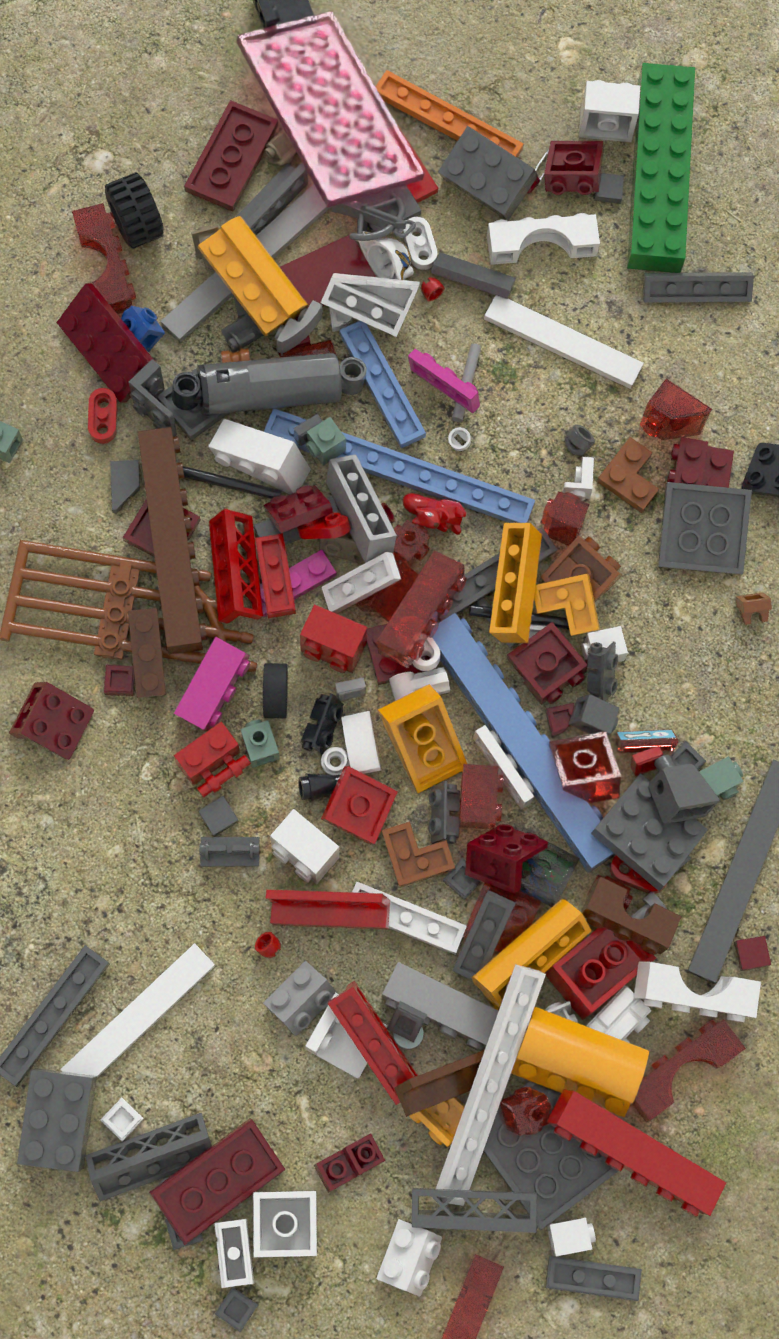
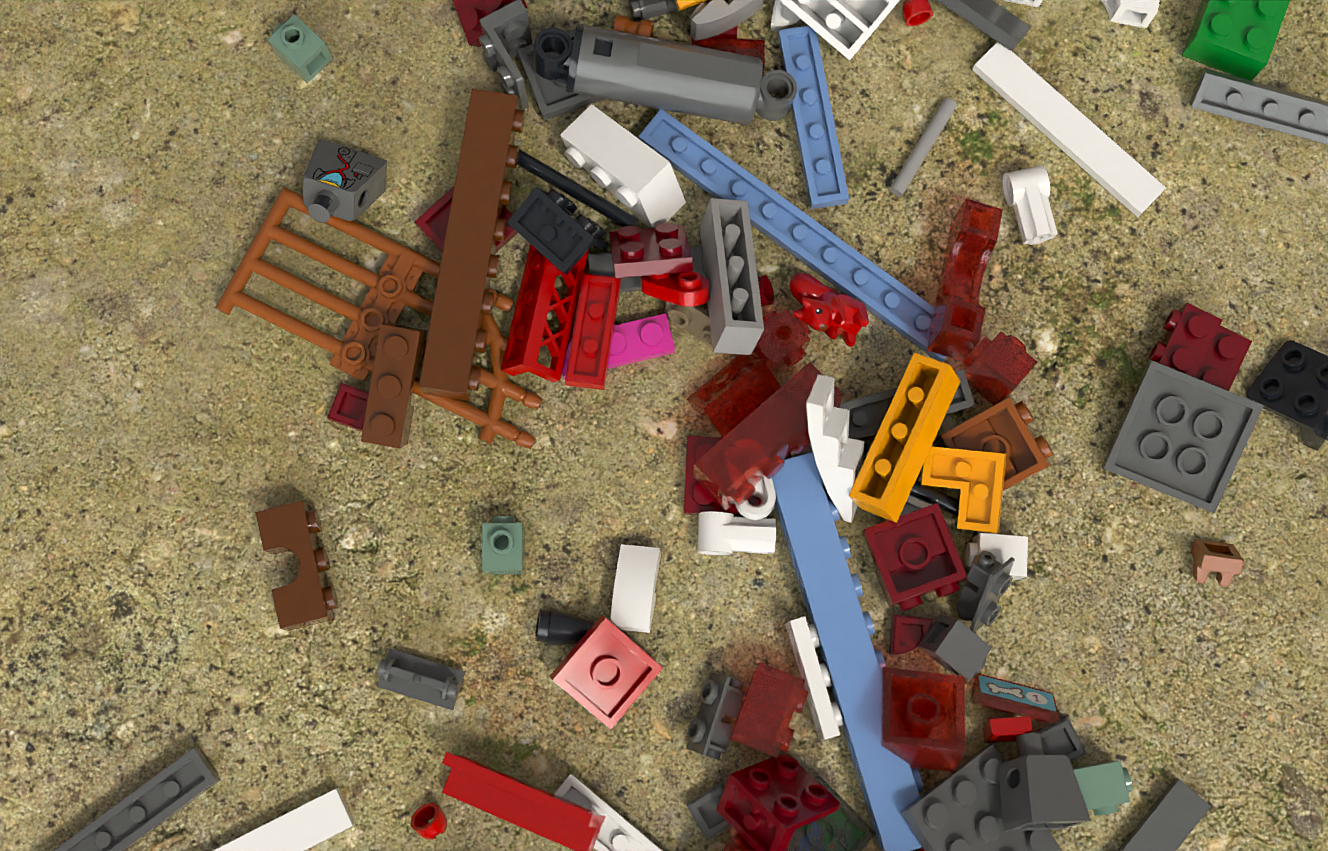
camera: 20 degrees right, 5 degrees up
dark red bracket [9,682,94,760] -> none
red plate [88,388,118,444] -> none
dark grey tile [110,460,140,513] -> none
dark pink brick [174,637,251,731] -> none
red brick [174,721,251,798] -> none
dark grey tile [198,796,239,837] -> none
black tyre [263,663,288,718] -> none
white brick [270,809,339,884] -> none
dark grey tile [294,414,323,446] -> none
red brick [300,604,367,674] -> none
black hinge [301,693,344,756] -> none
sand green brick [306,417,346,465] -> none
white plate [321,747,350,775] -> none
white plate [322,552,401,614] -> none
light grey tile [335,677,366,701] -> none
light orange slope [378,684,469,793] -> none
dark orange plate [382,821,456,888] -> none
dark pink plate [408,349,480,413] -> none
white hinge [448,427,471,451] -> none
white bracket [562,457,594,501] -> none
dark grey tile [565,424,595,456] -> none
dark orange plate [597,437,659,513] -> none
clear red slope [640,379,713,440] -> none
none -> reddish brown arch [255,501,338,631]
none -> dark grey torso [303,139,388,223]
none -> black bracket [507,187,610,274]
none -> white slope [806,375,864,523]
none -> clear red arch [927,198,1003,361]
none -> white piece [1002,166,1058,245]

